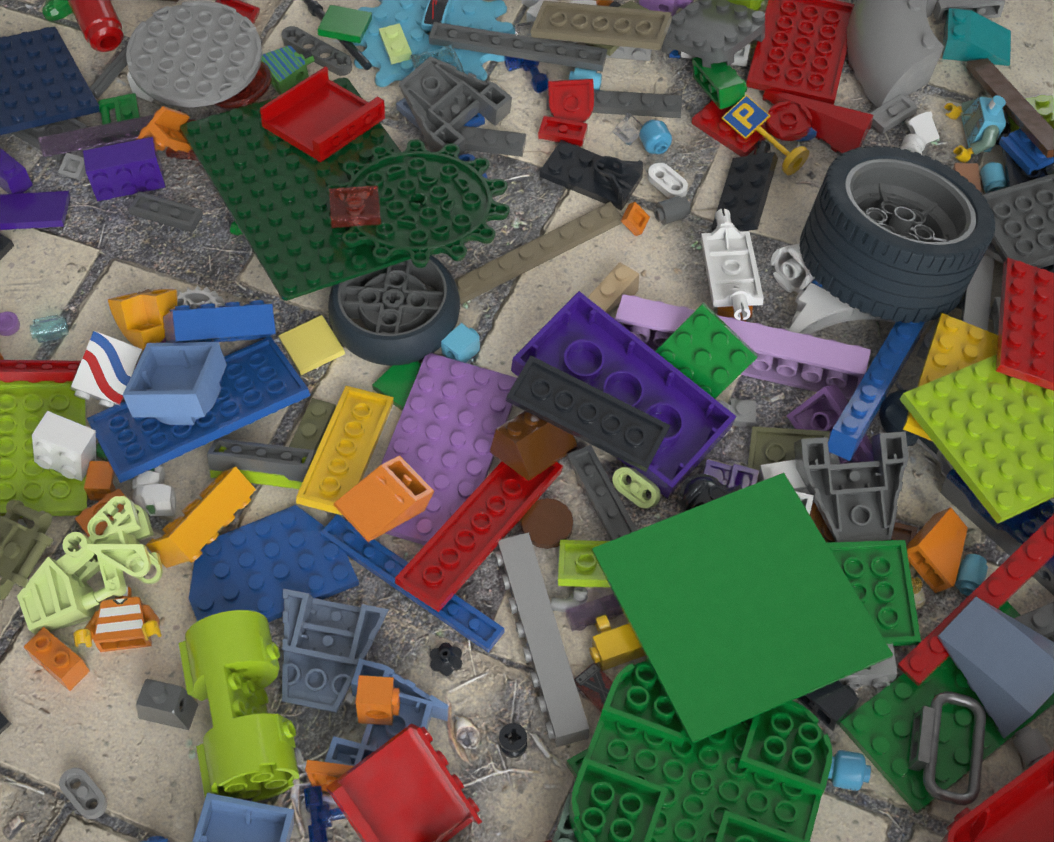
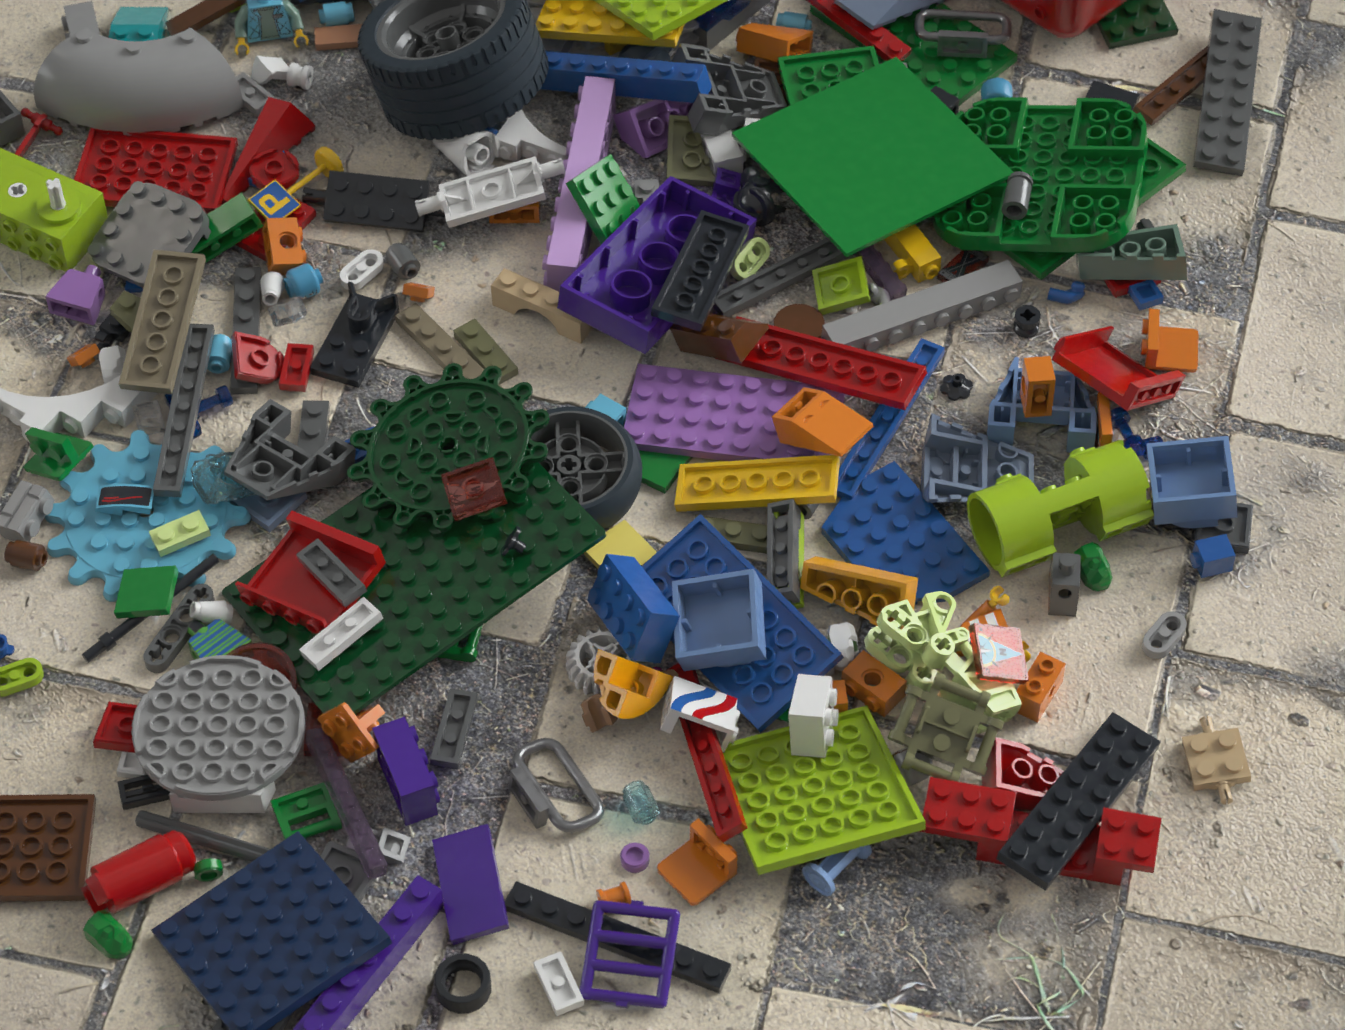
camera: 100 degrees left, 5 degrees down
none -> white cone [189,601,233,625]
none -> green tile [193,858,223,882]
none -> white cone [260,271,285,306]
none -> orange brick [262,217,306,275]
none -> dark grey plate [296,539,367,607]
none -> white plate [299,597,383,671]
none -> olive plate [453,319,518,384]
none -> black plant [500,526,526,557]
none -> flat silver bar [508,738,604,833]
none -> clear red tile [968,623,1029,684]
none -> dark grey piece [1002,171,1033,220]
none -> blue arm [1047,281,1085,304]
none -> green rock [1073,542,1113,592]

